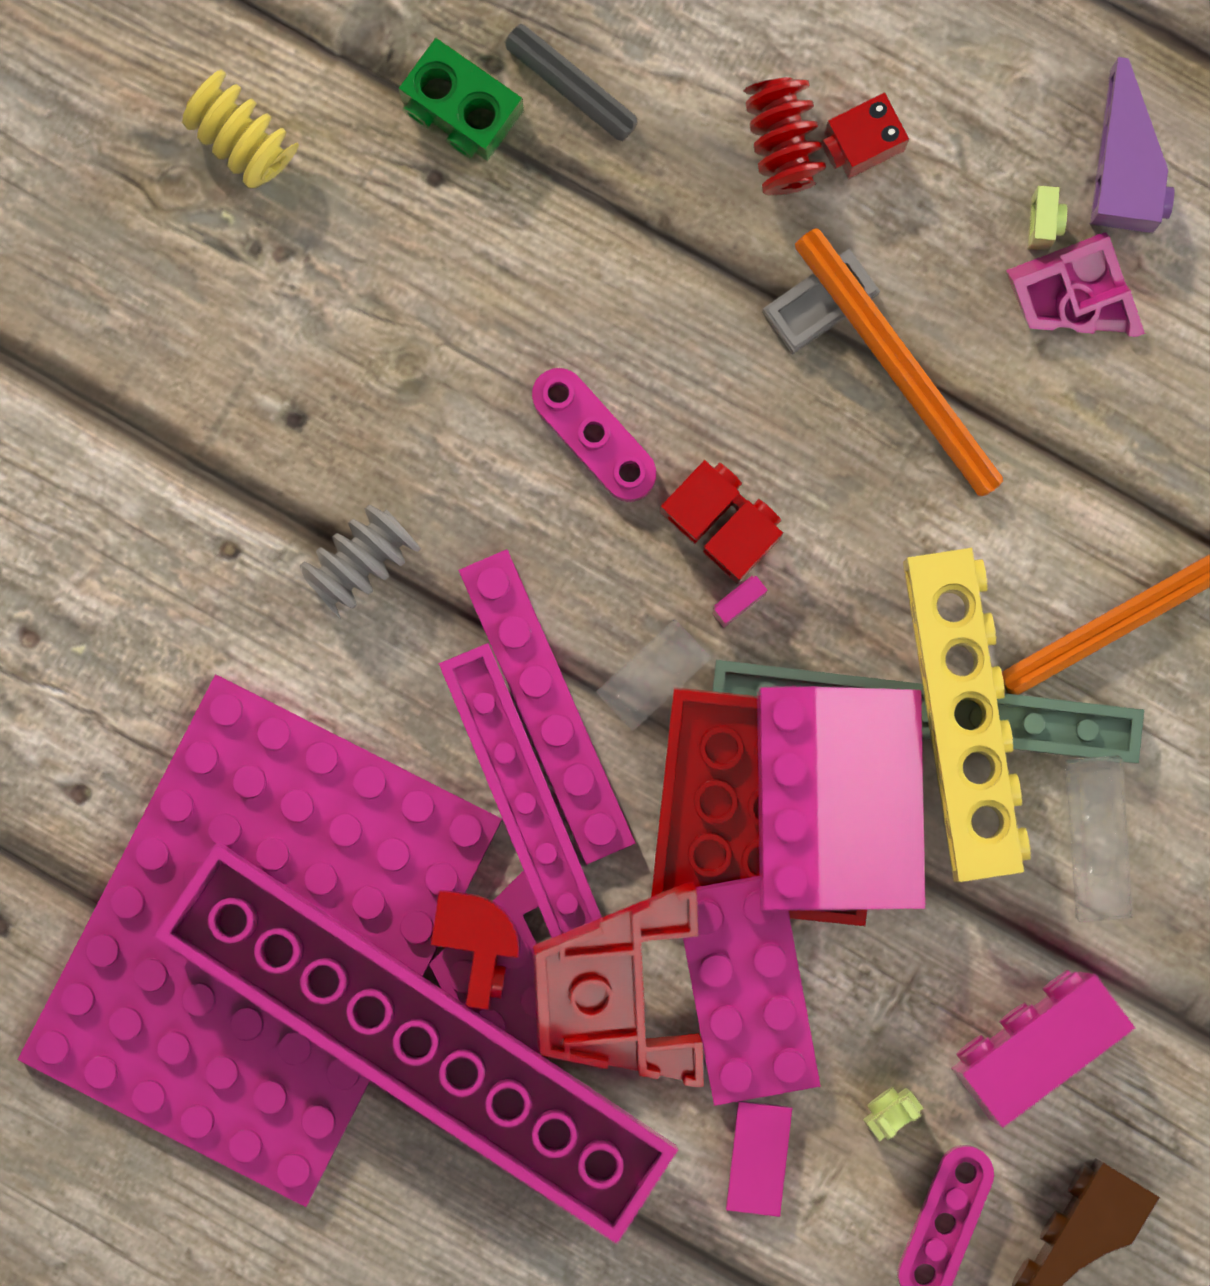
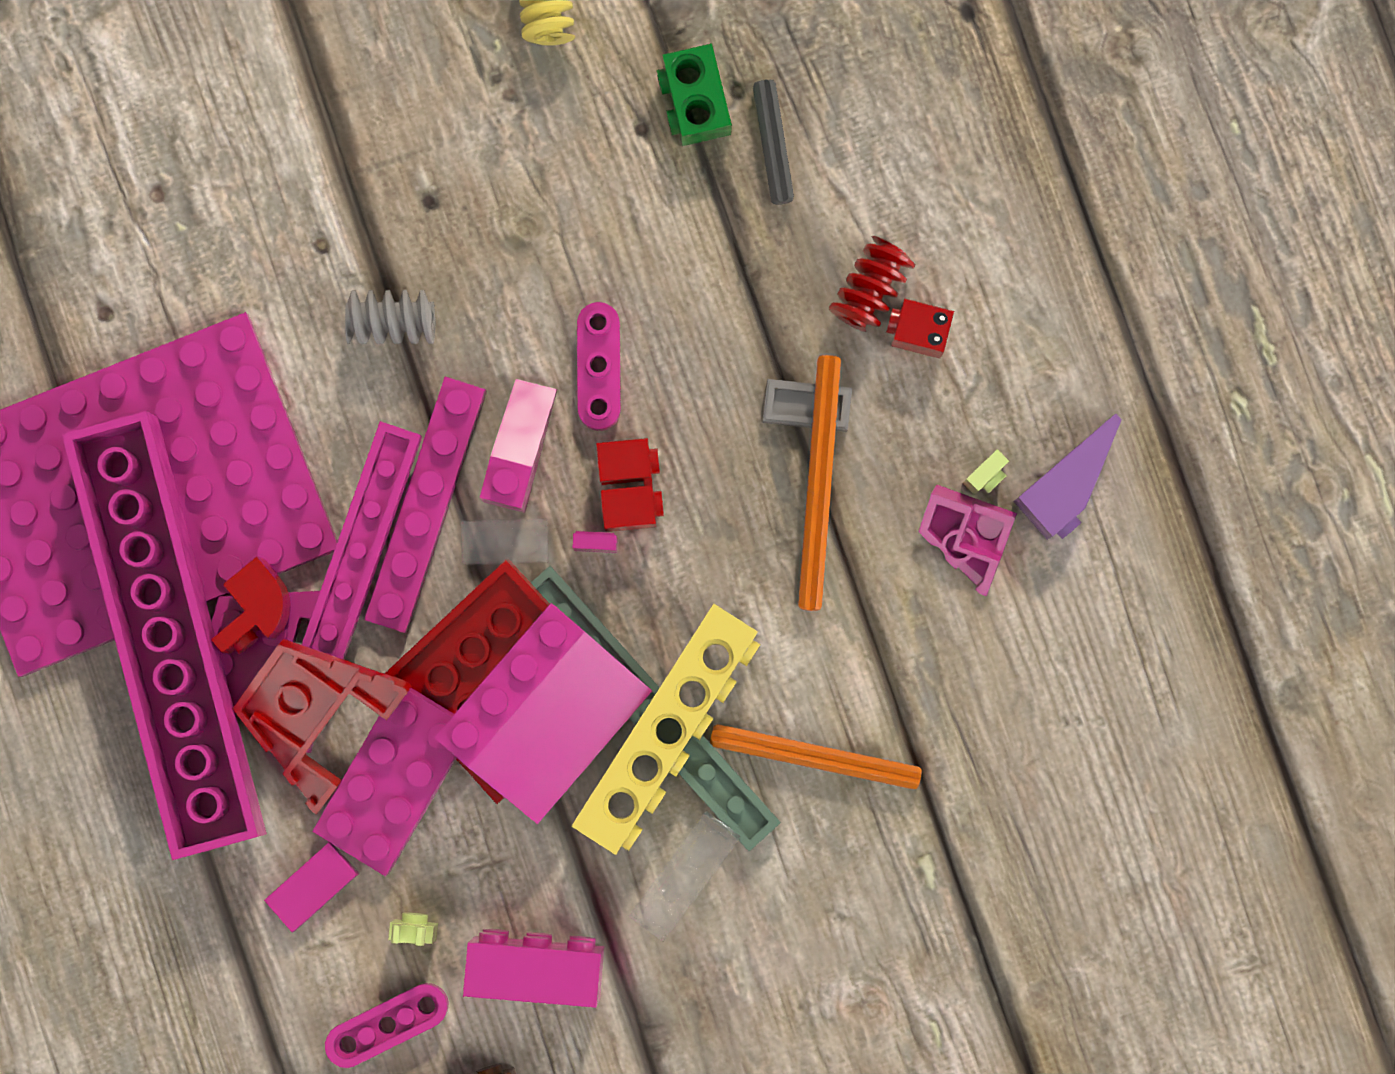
camera: 40 degrees right, 0 degrees up
none -> slope [480,379,557,513]

